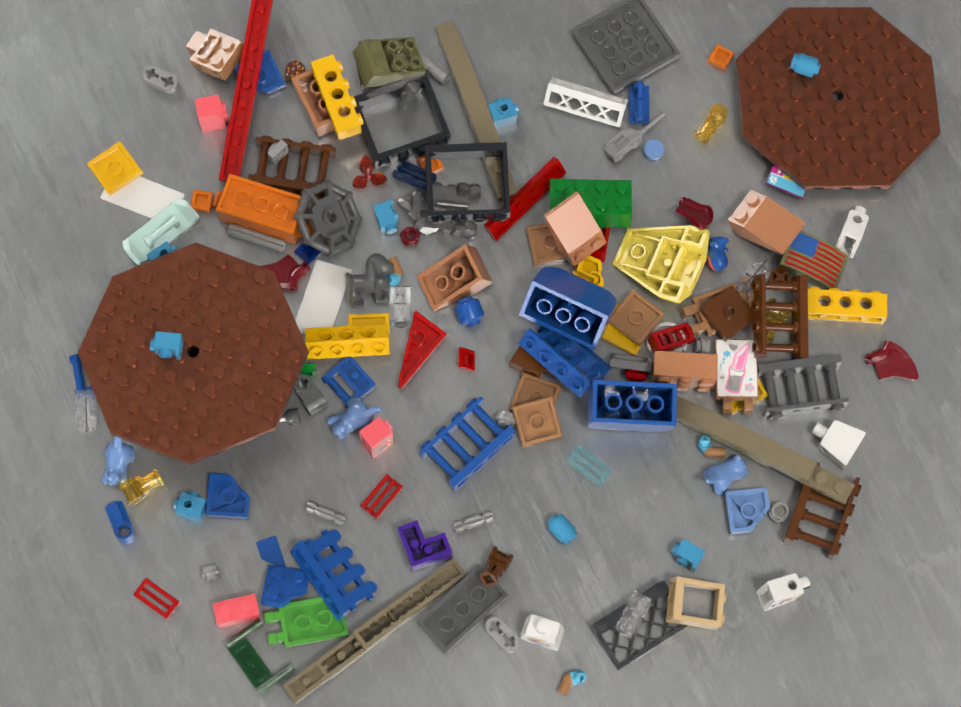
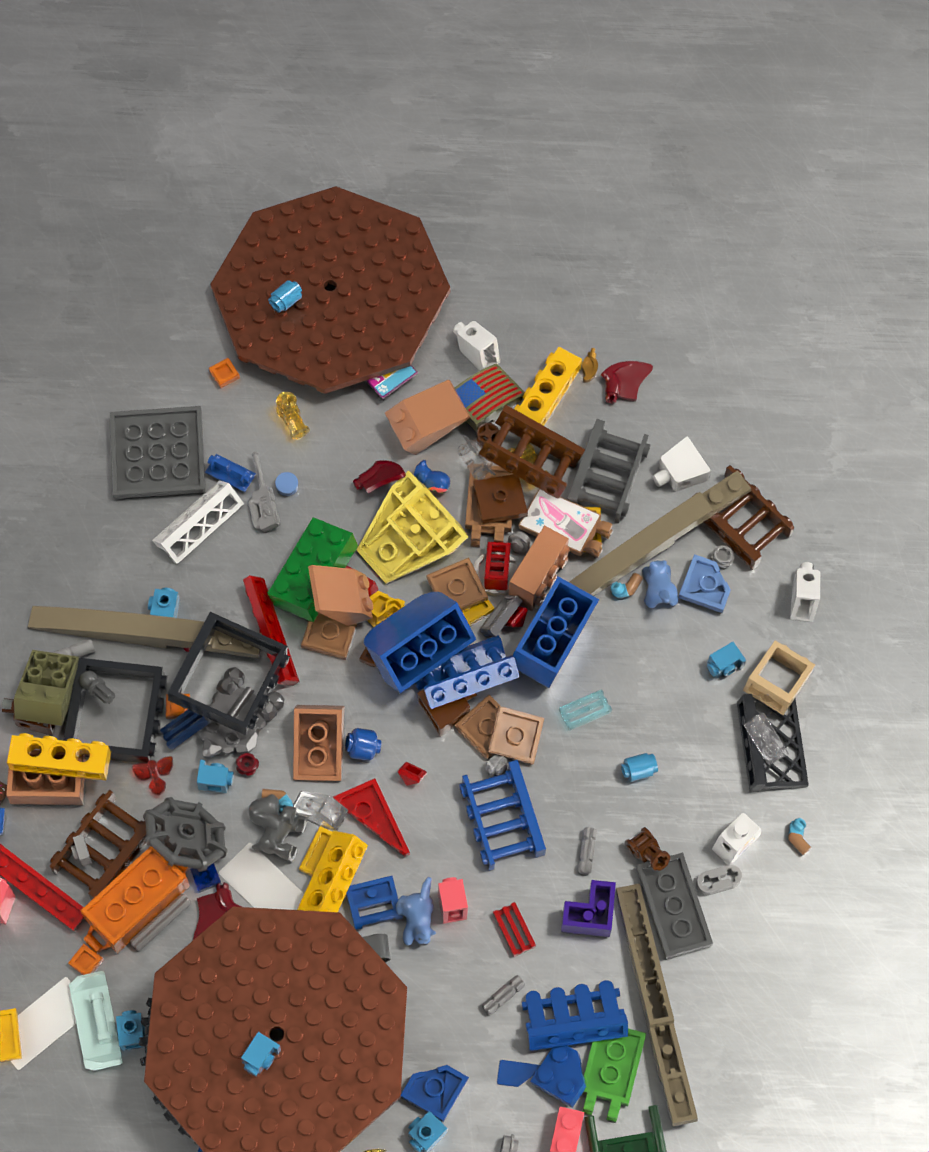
camera: 65 degrees left, 5 degrees down
none -> pearl gold piece [581,348,598,382]

